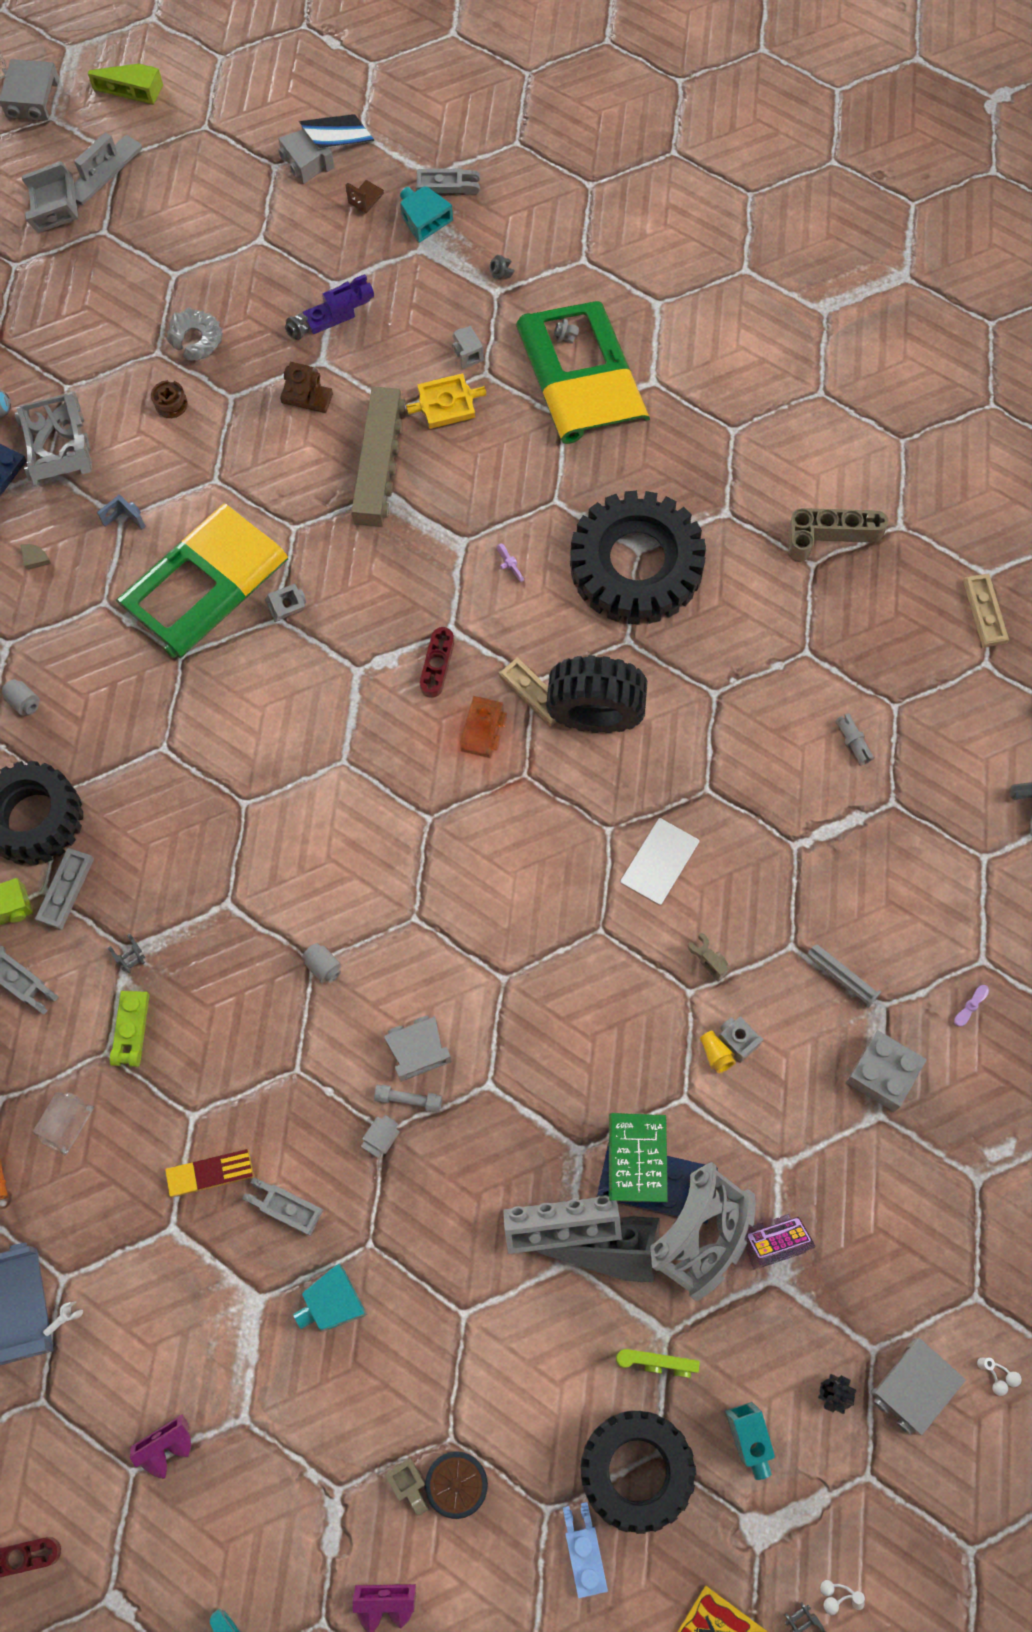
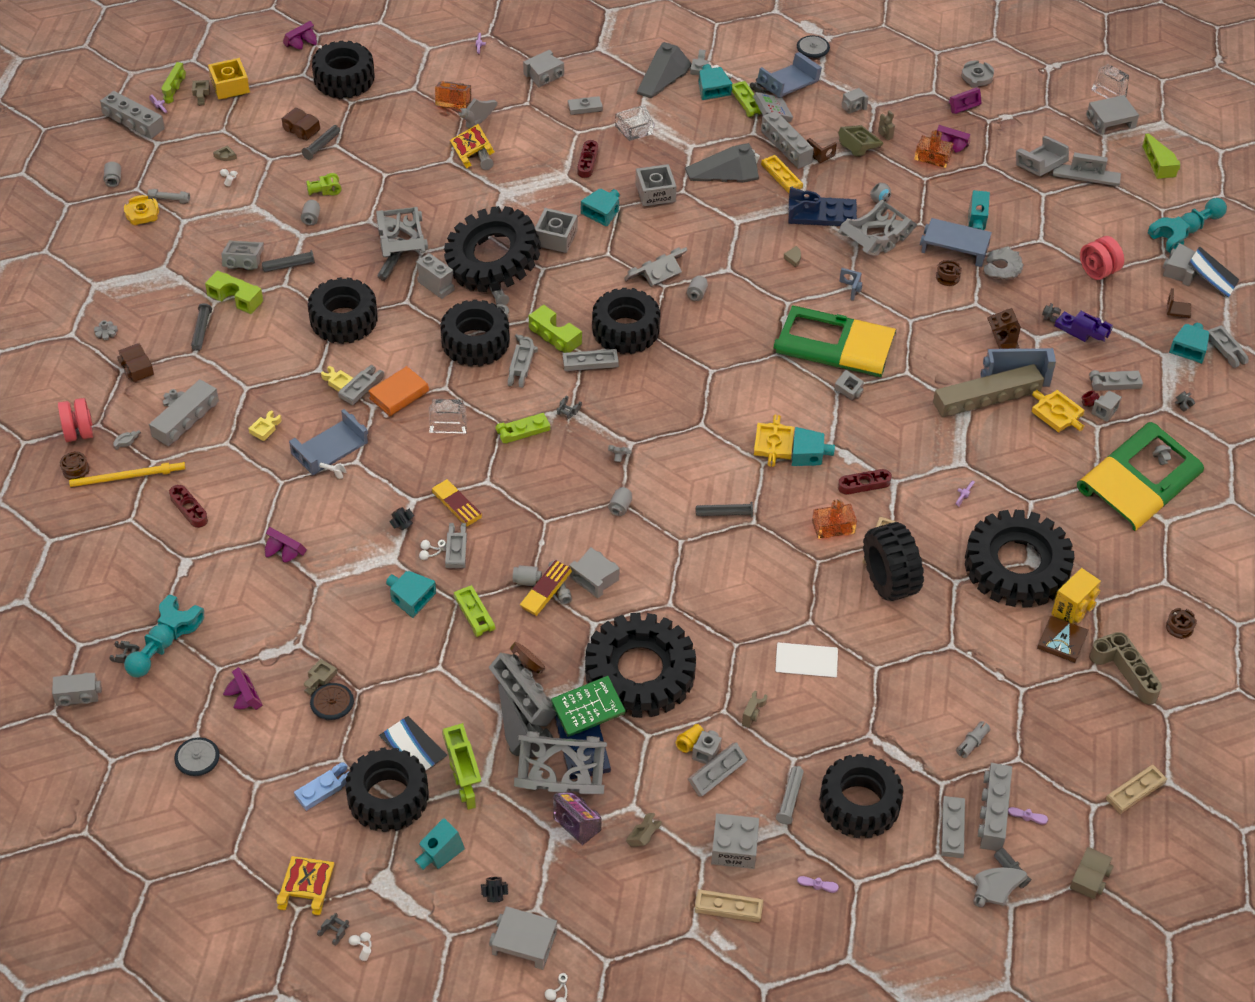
camera: 60 degrees right, 20 degrees down
none -> sticker [379,716,447,771]
none -> black gear [389,507,414,531]
none -> white piece [419,540,446,560]
none -> lime slope [442,723,482,788]
none -> lime plate [454,585,496,637]
none -> reddish brown tile [510,641,545,674]
none -> tile [520,560,572,616]
none -> black tyre [585,612,696,718]
none -> light grey plant [608,445,632,462]
none -> dark tan plate [626,813,662,846]
none -> light grey plate [688,743,748,797]
none -> dark grey axle [695,502,753,517]
none -> tan tile [695,889,763,923]
none -> yellow plate [754,414,795,467]
none -> teal torso [791,427,835,466]
none -> black tyre [819,754,904,838]
none -> sand blue panel [920,218,992,267]
none -> light grey plate [941,796,965,858]
none -> teal torso [968,190,990,230]
none -> light grey brick [978,763,1012,851]
none -> sand blue panel [980,348,1056,387]
none -> lavender piece [1008,807,1048,825]
none -> reddish brown tile [1037,616,1089,663]
none -> yellow brick [1051,568,1101,624]
none -> coral wheel [1080,236,1124,280]
none -> dark red plate [1081,390,1100,407]
none -> light grey plate [1089,370,1143,391]
none -> teal piece [1148,198,1227,253]
none -> reddish brown wheel [1166,608,1197,639]

